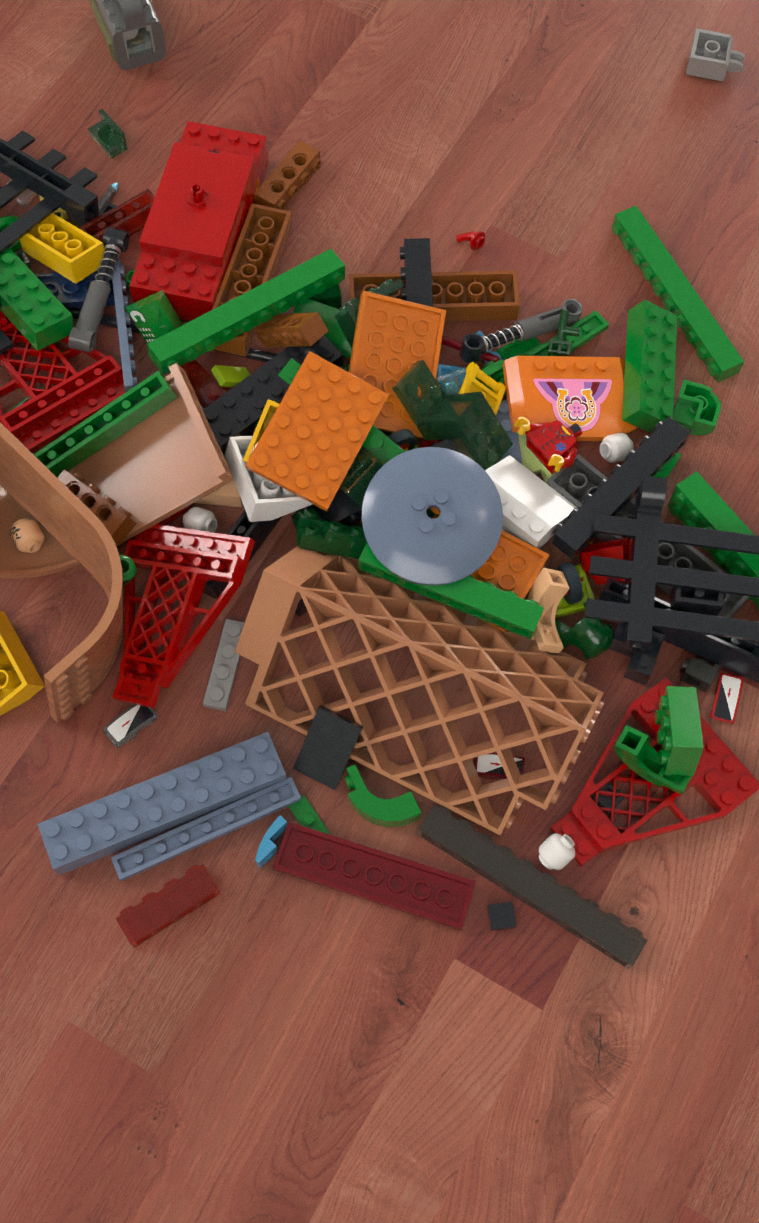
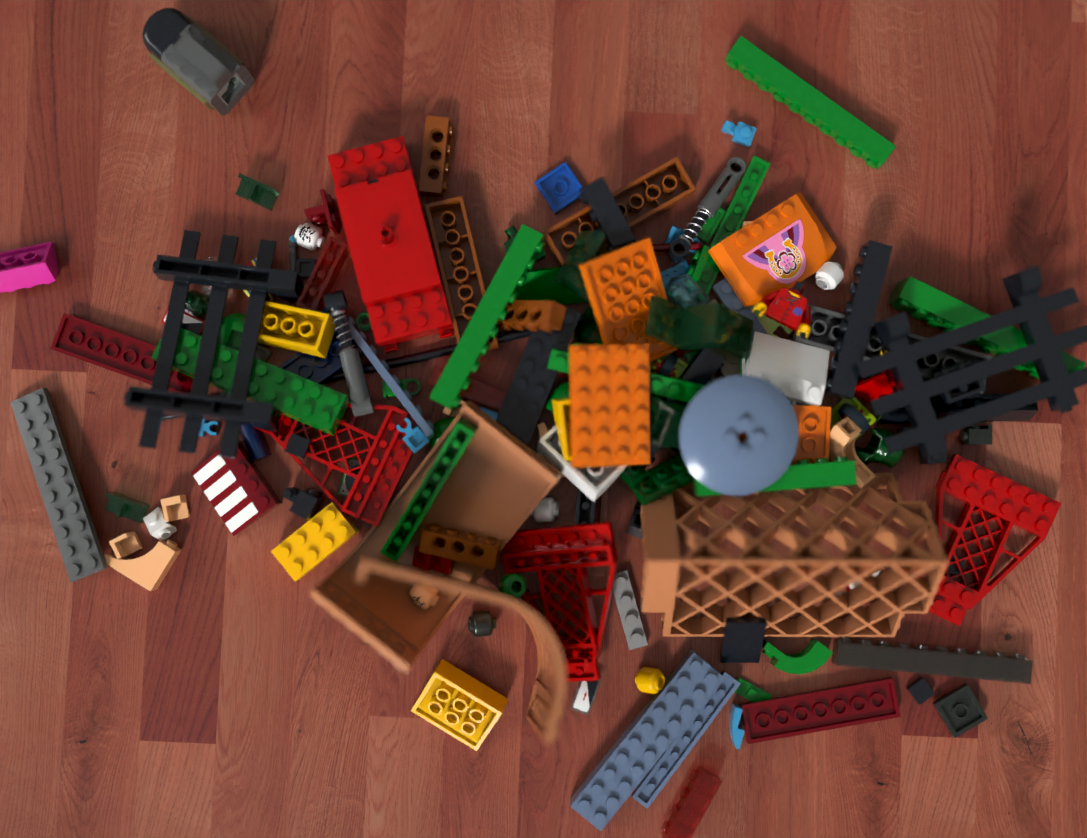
camera: 30 degrees left, 20 degrees up
green slope [126,290,183,344] -> none
lime tile [211,365,250,387] -> none
red plate [456,231,485,250] -> none
yellow plate [458,362,506,418] -> none
white head [539,833,575,870] -> none
dark green arm [547,310,580,356] -> none
green arch [615,725,693,795] -> none
green brick [622,300,677,434] -> none
green brick [655,686,704,776] -> none
green brick [673,380,721,435] -> none
slope [709,672,744,724] -> none
none -> white head [294,222,325,251]
none -> dark red bracket [304,189,341,235]
none -> green piece [382,378,422,398]
none -> dark azure plate [396,418,430,454]
none -> pearl dark grey head [468,611,496,637]
none -> blue tile [534,161,583,215]
none -> yellow head [635,667,665,694]
none -> dark azure plate [721,120,757,148]
none -> pearl dark grey plate [932,683,988,738]

